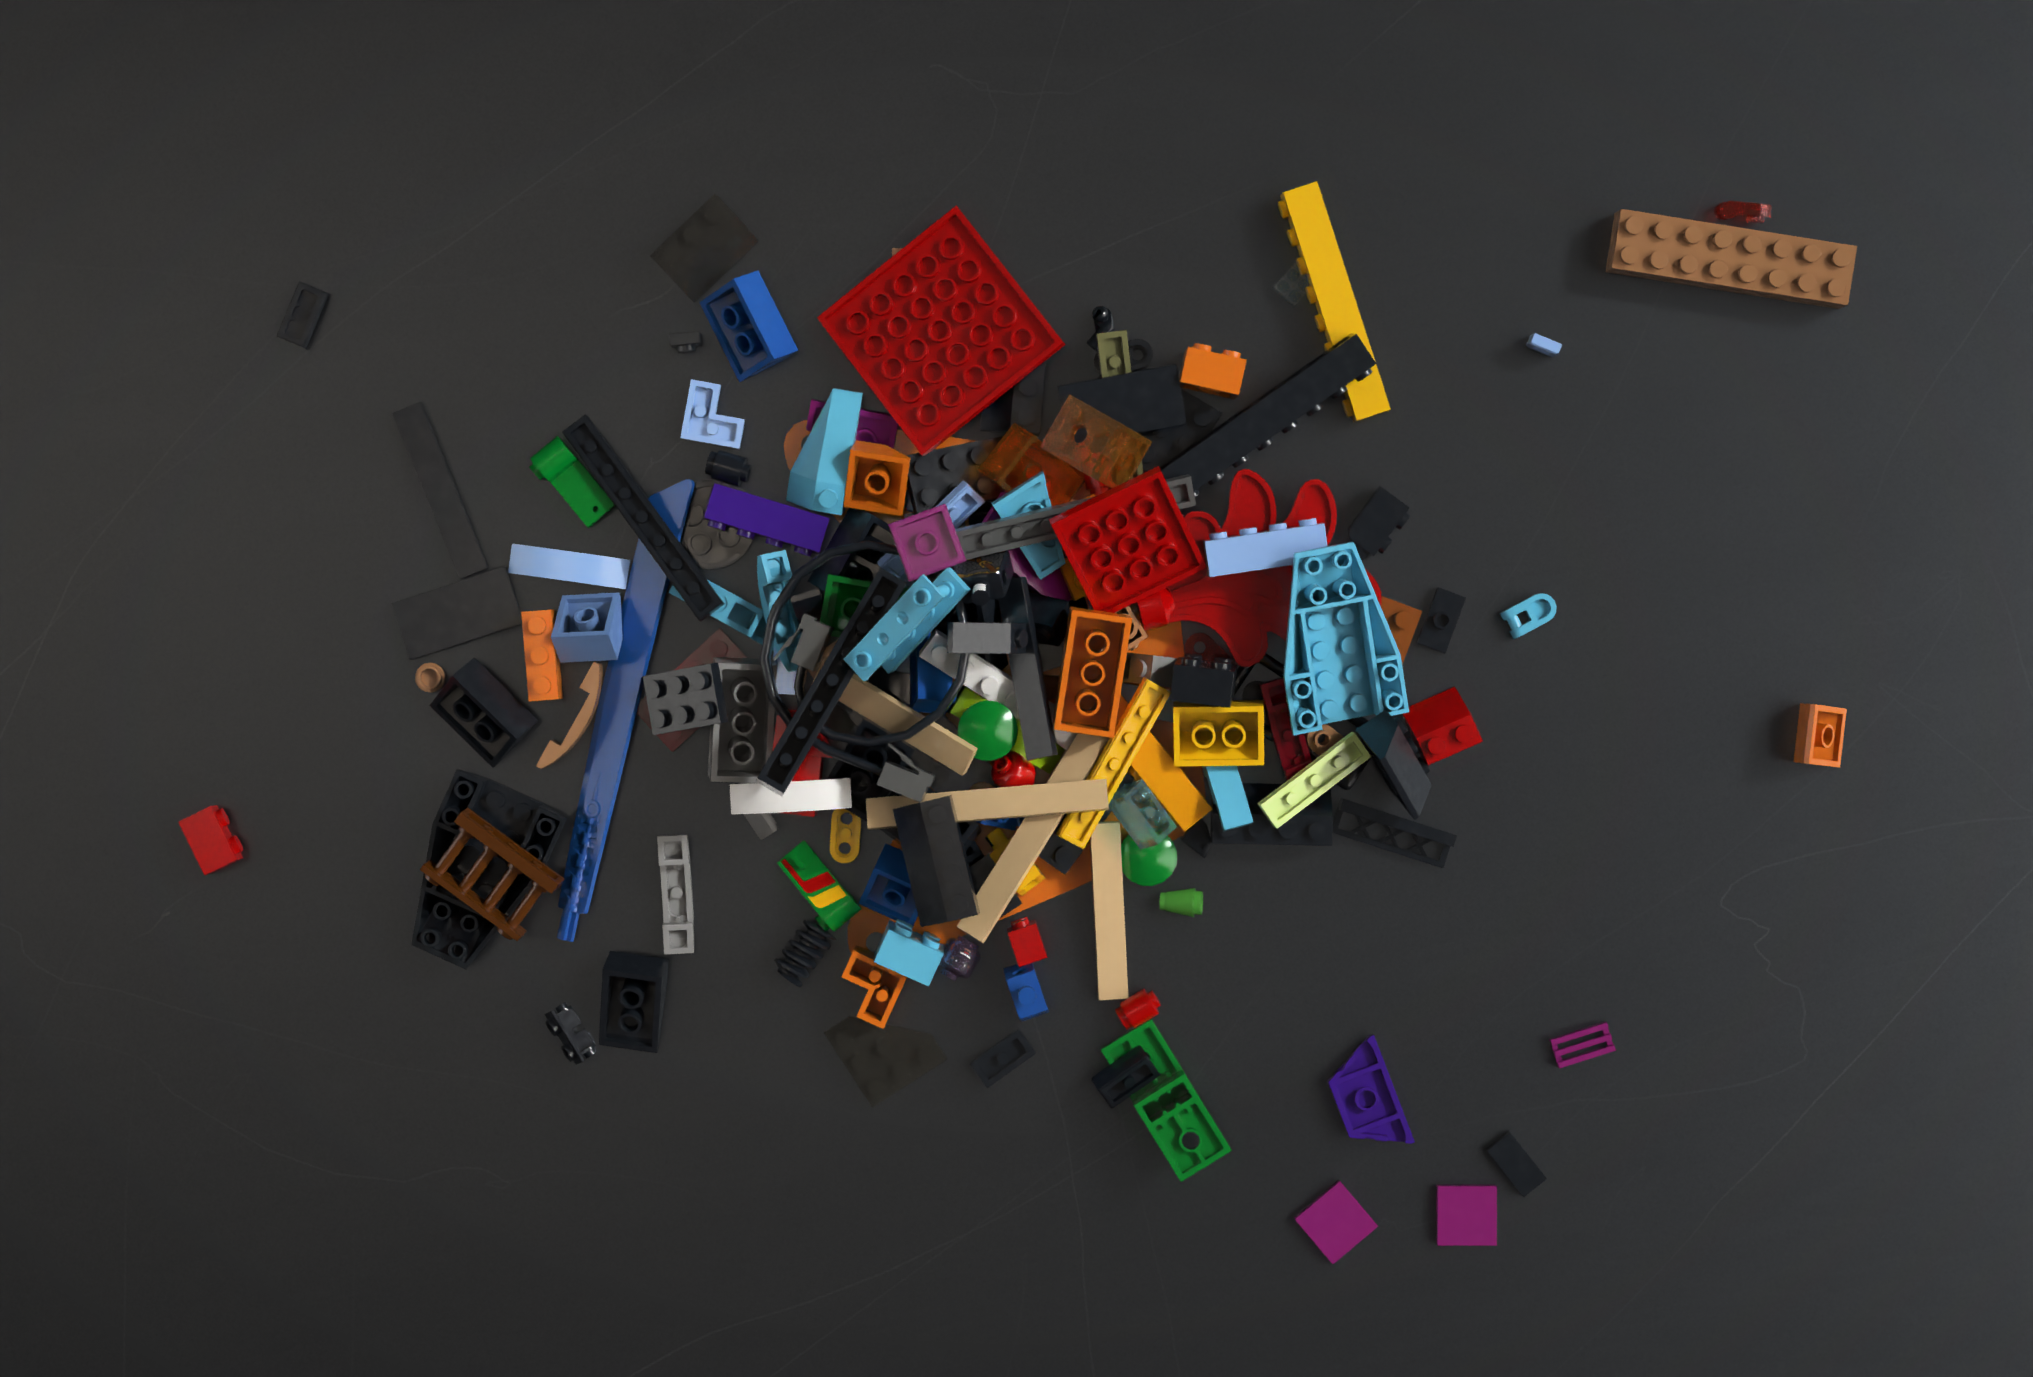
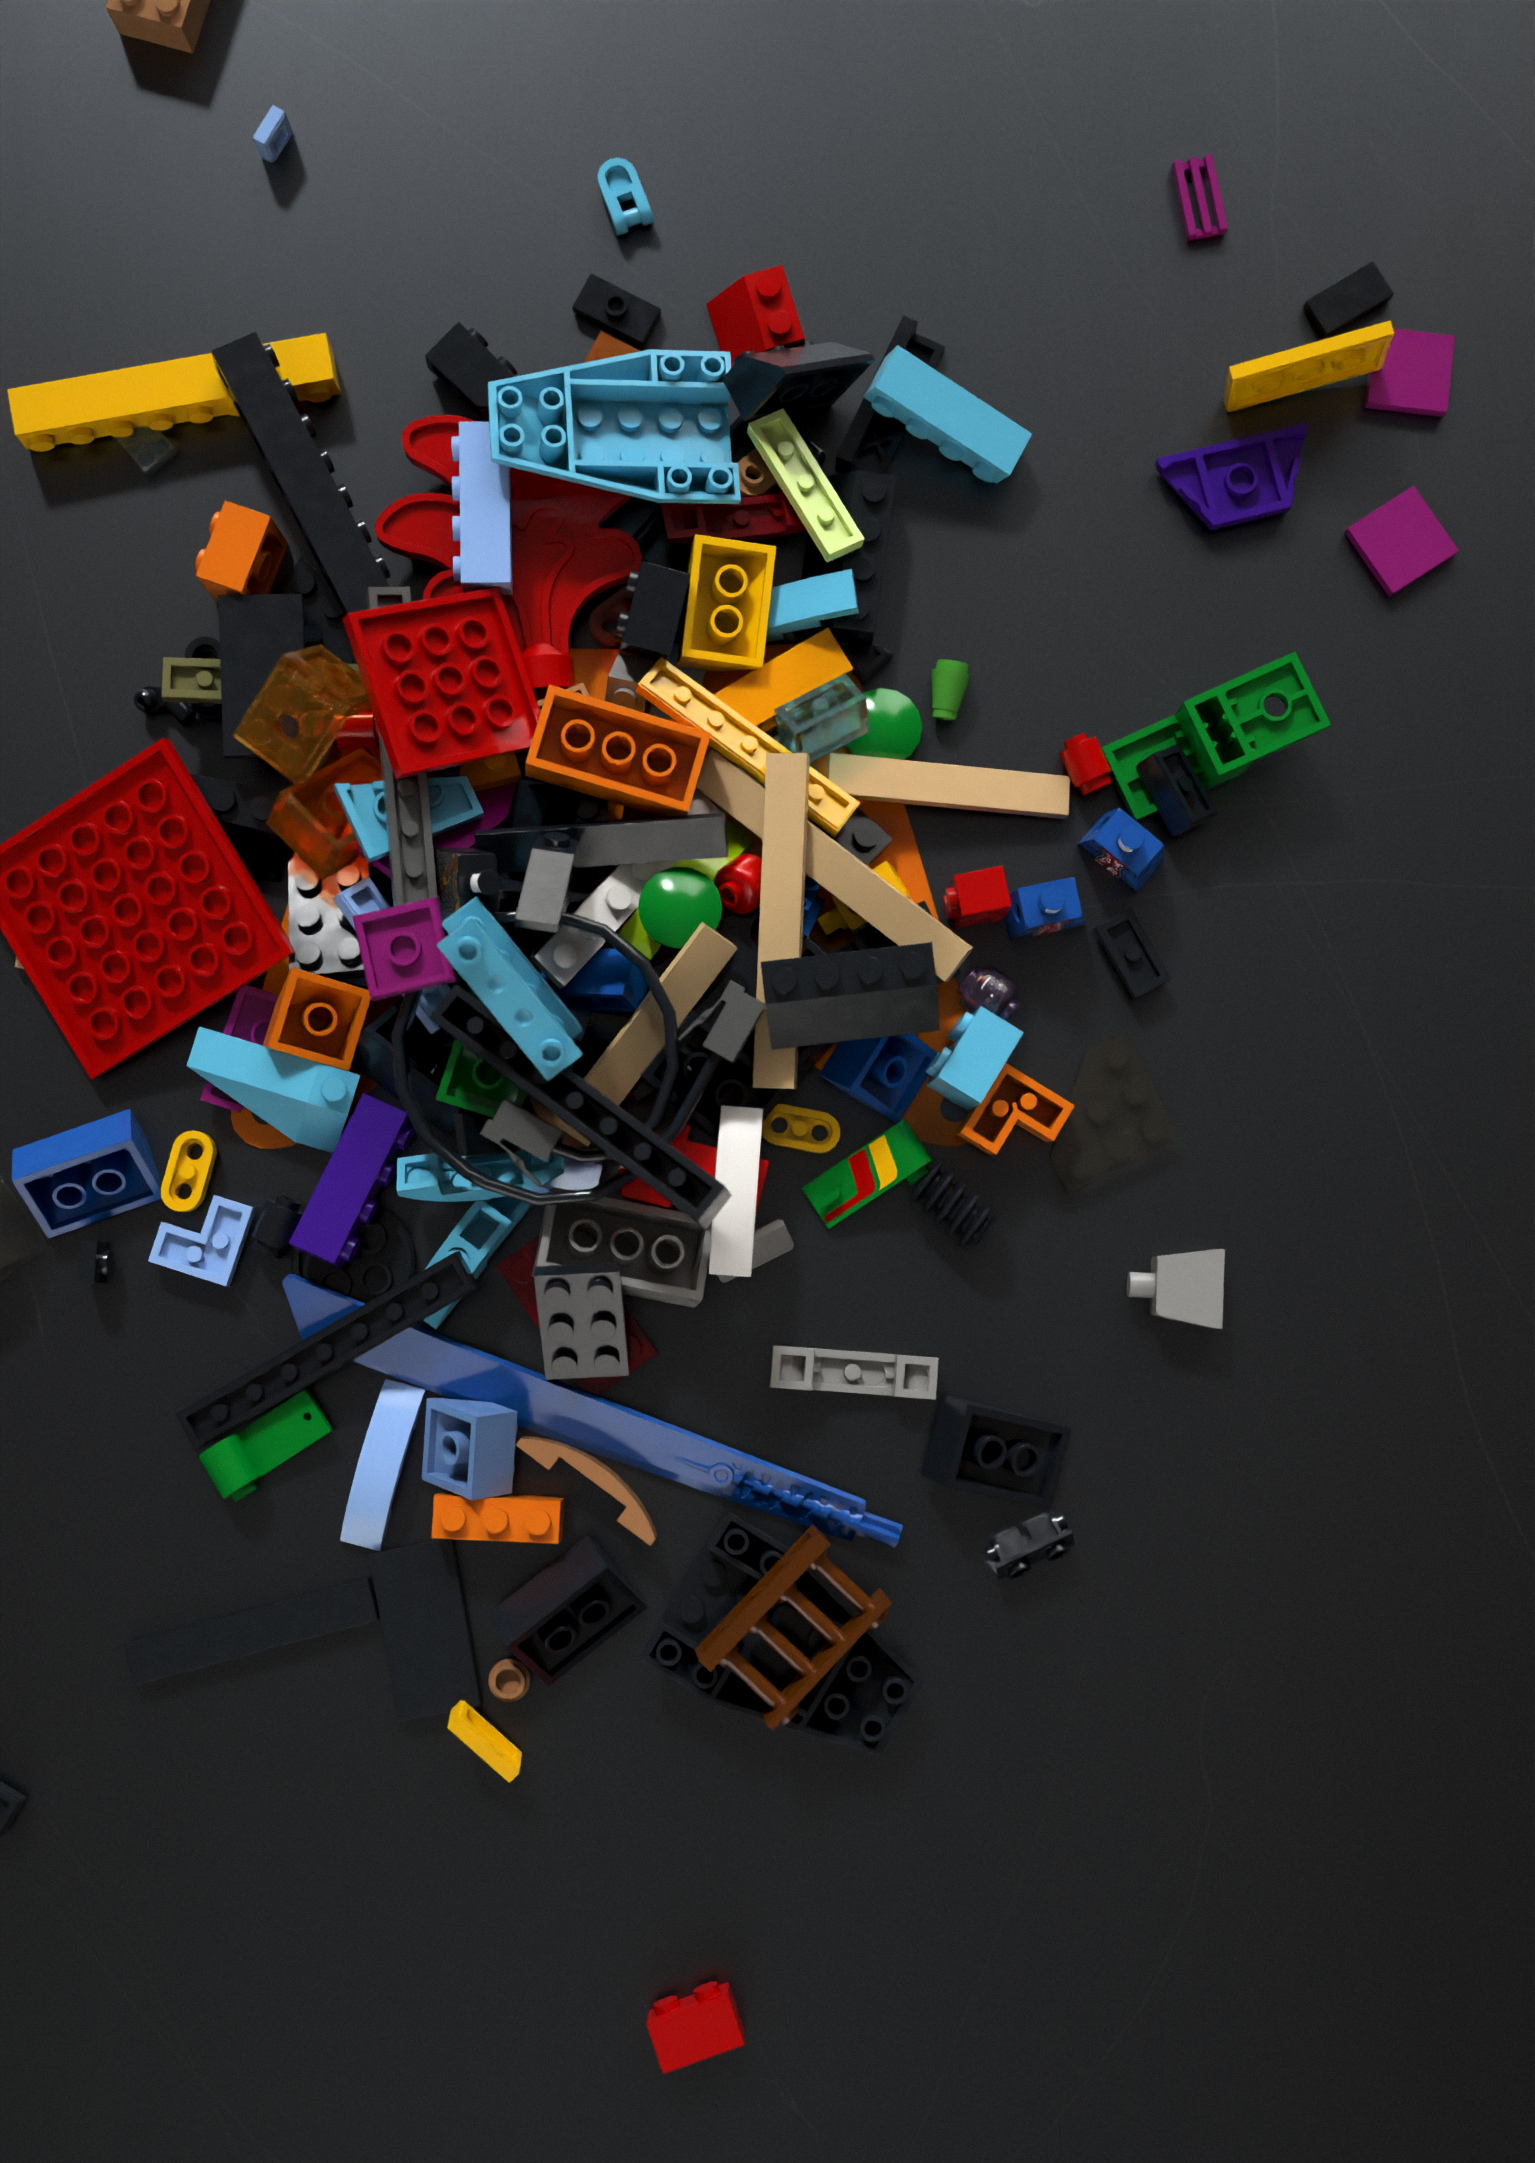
camera: 80 degrees left, 5 degrees down
none -> yellow plate [161,1130,217,1212]
none -> yellow tile [447,1700,522,1783]
none -> medium azure brick [864,345,1032,484]
none -> blue torso [1077,808,1164,894]
none -> light grey torso [1127,1249,1225,1329]
none -> yellow tile [1223,320,1395,412]

